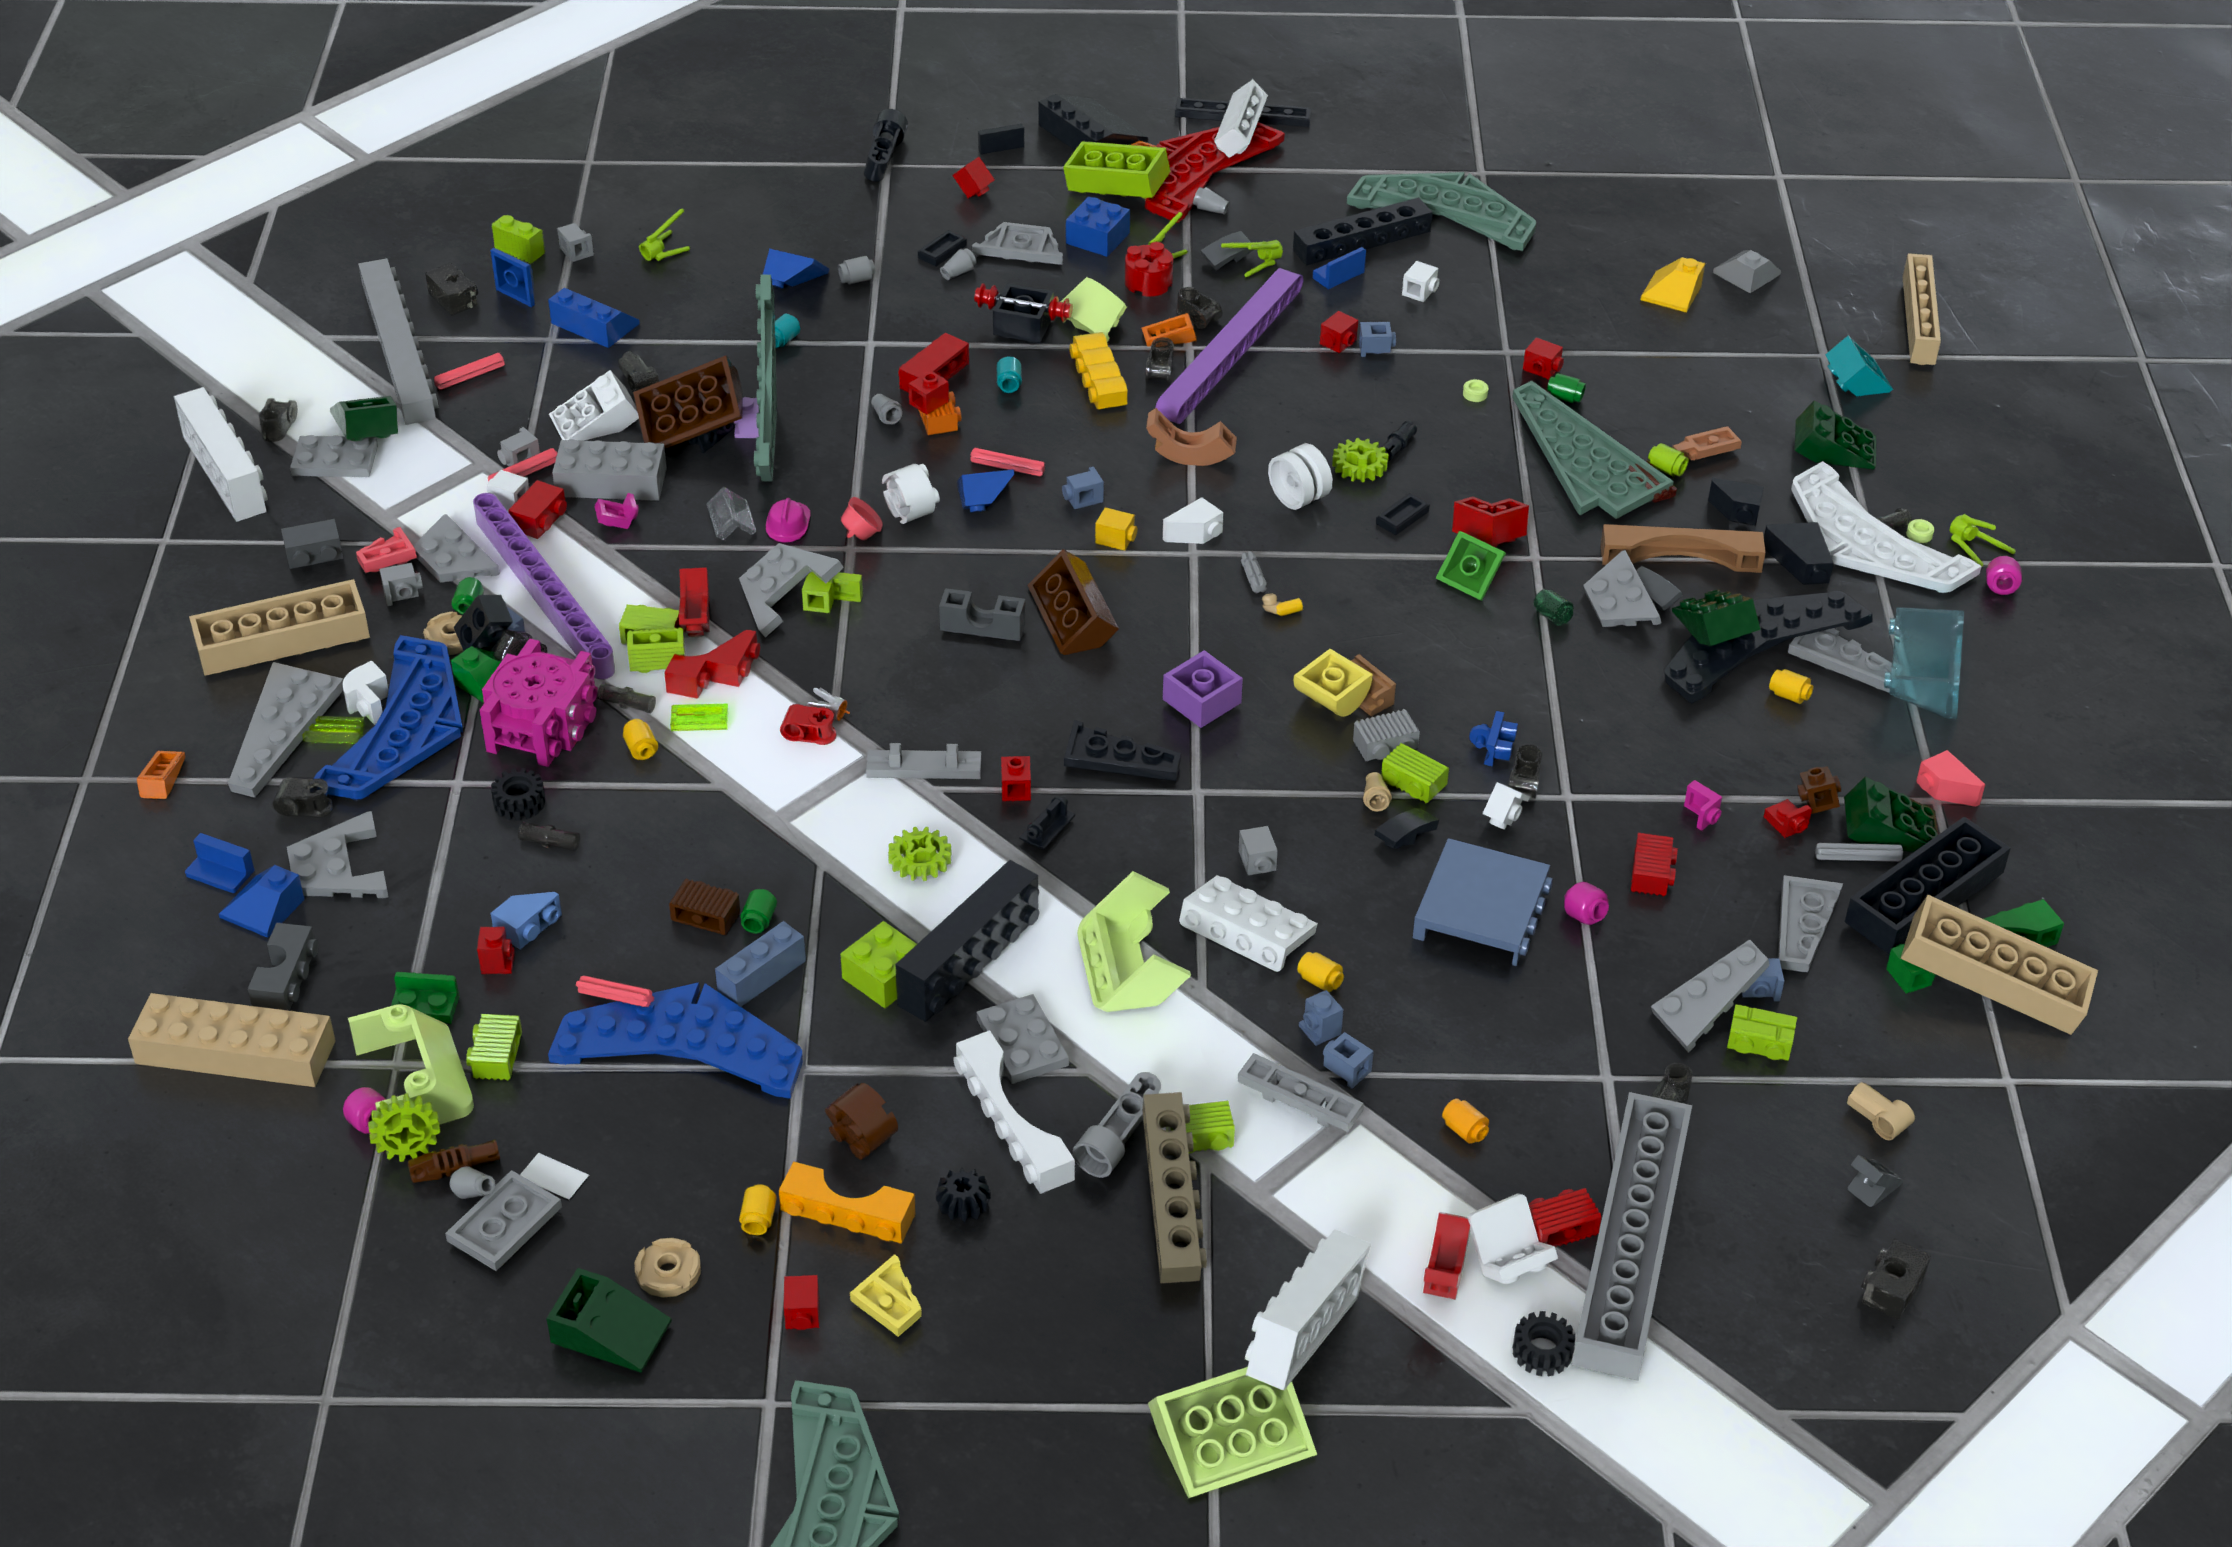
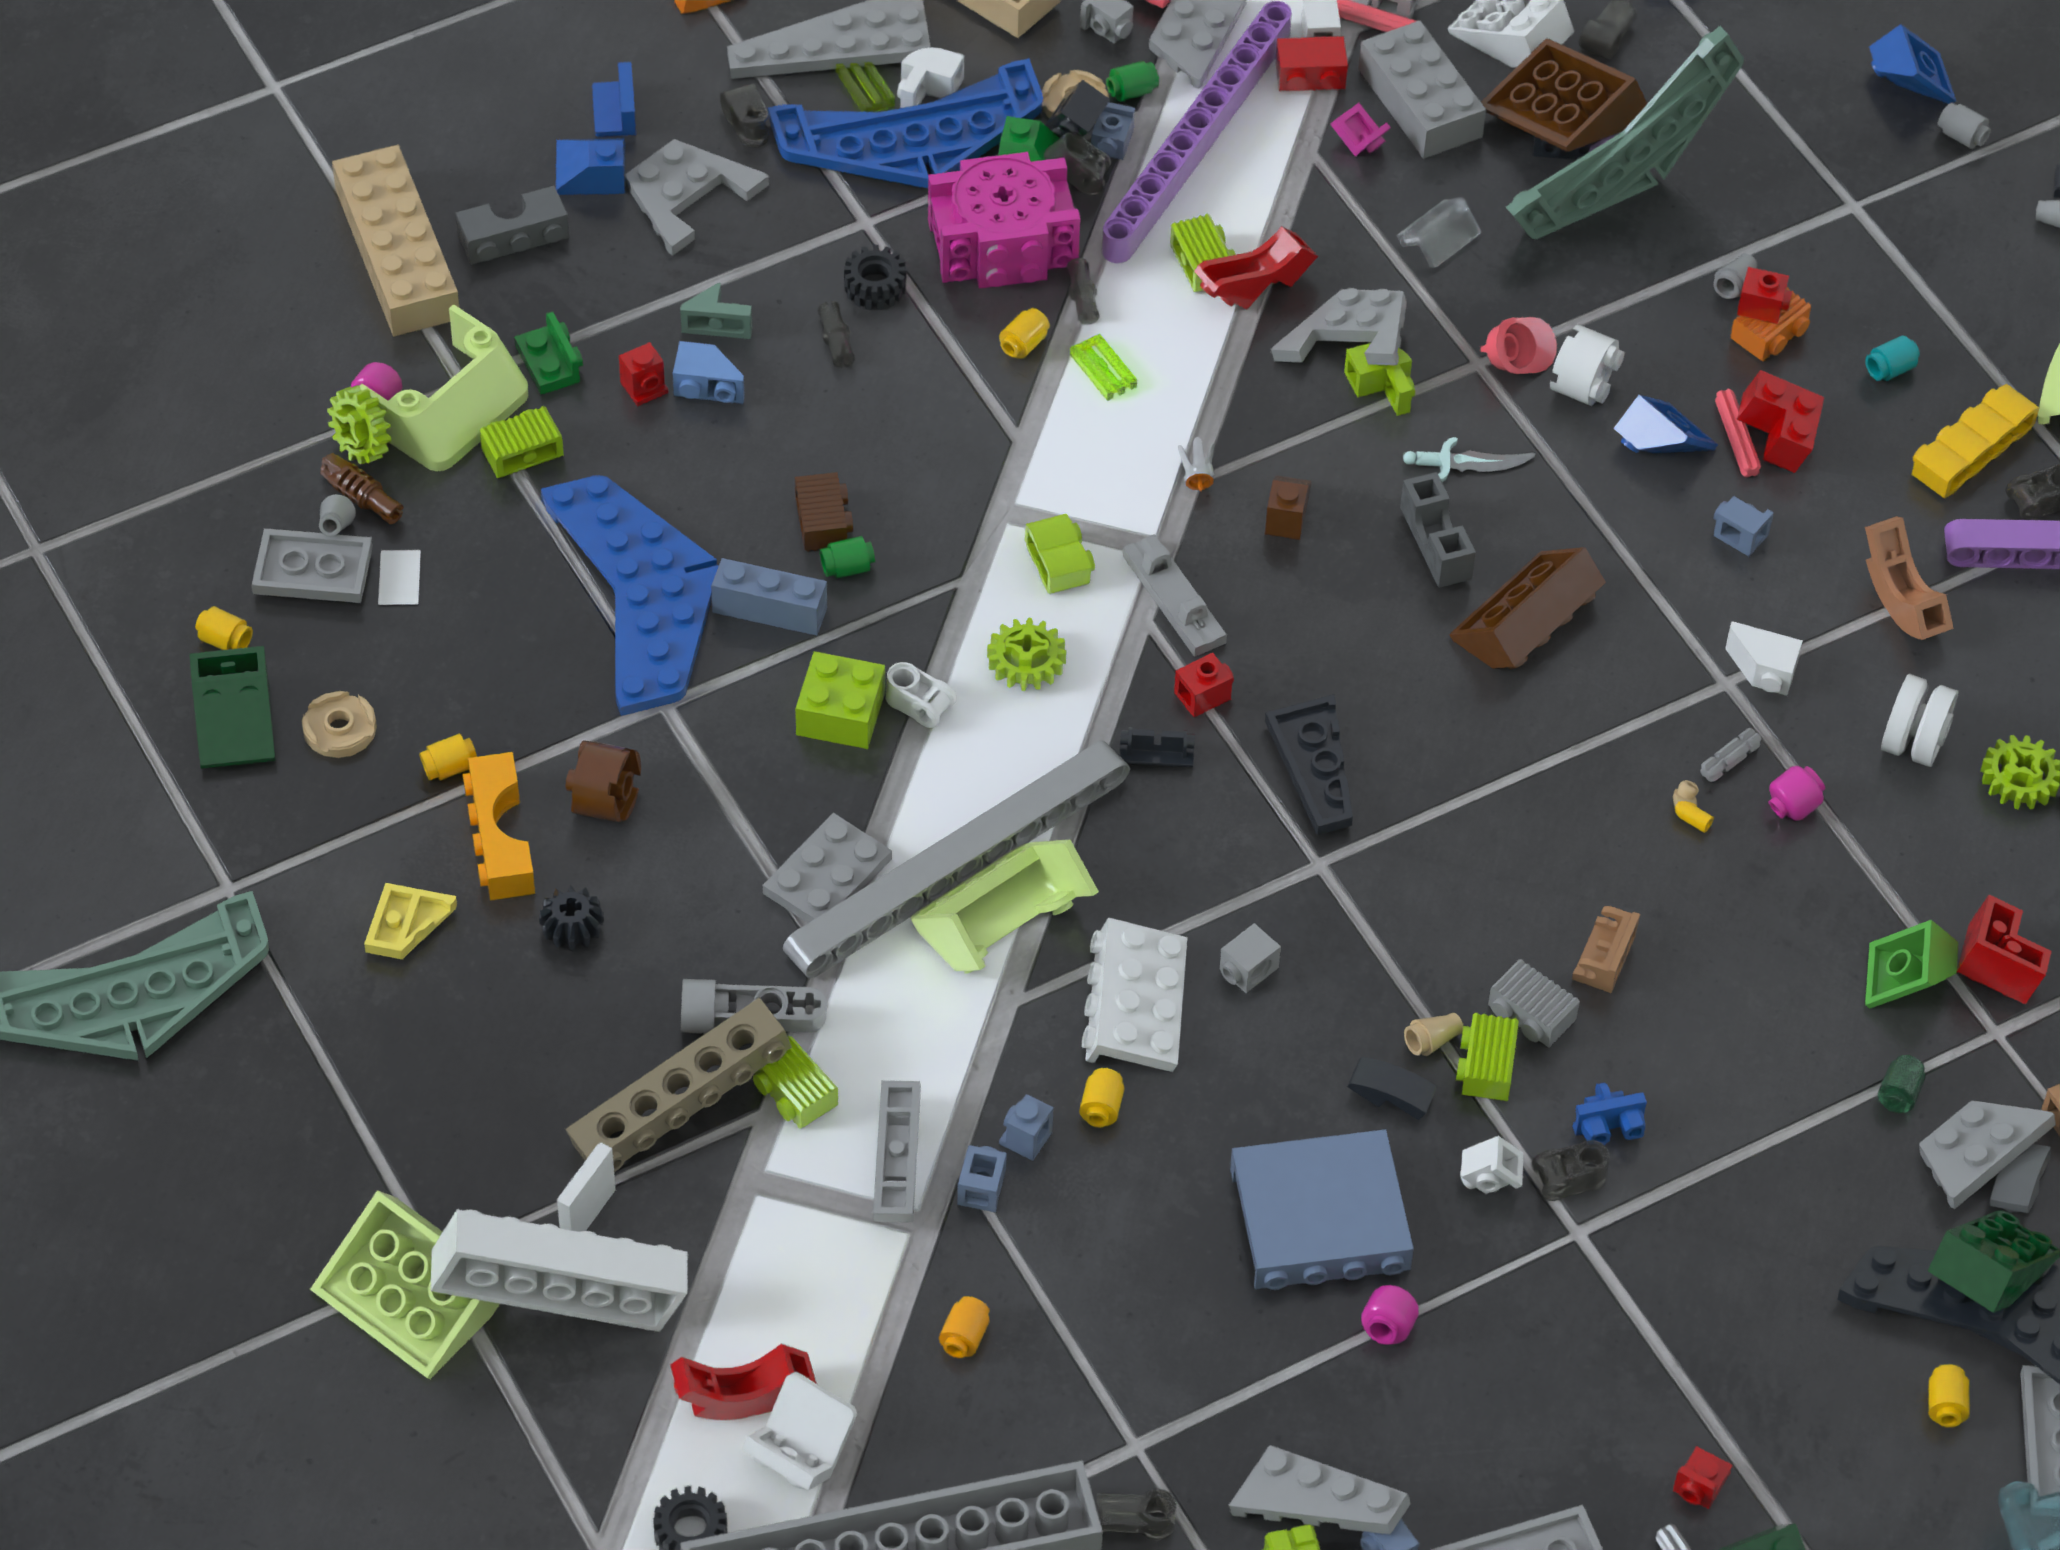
camera: 60 degrees right, 10 degrees up
coral axle [576,975,654,1007] -> none
lime brick [627,627,686,673] -> none
red arch [664,630,760,699] -> none
dark pink piece [766,498,811,543] -> none
teal brick [775,314,800,348] -> none
red piece [780,704,837,745] -> none
red brick [784,1275,819,1330] -> none
black brick [895,860,1040,1022] -> none
red brick [898,333,969,393] -> none
white arch [953,1030,1075,1194] -> none
black brick [974,283,1073,343] -> none
yellow brick [1095,507,1137,551] -> none
medium lavender brick [1163,650,1243,728] -> none
light yellow brick [1294,649,1373,717] -> none
black tile [1376,493,1430,535] -> none
red brick [1528,1188,1602,1248] -> none
red brick [1631,833,1678,896] -> none
dark pink bracket [1684,780,1722,831] -> none
reddish brown brick [1797,766,1841,814] -> none
none -> yellow brick [195,606,253,650]
none -> white tile [557,1142,616,1232]
none -> sand green slope [680,283,753,339]
none -> light grey beam [783,741,1130,978]
none -> white piece [886,662,957,728]
none -> lime brick [1024,514,1095,594]
none -> reddish brown slope [1265,475,1311,540]
none -> piece [1403,437,1535,482]
none -> red brick [1737,370,1824,473]
none -> dark pink head [1768,766,1825,821]

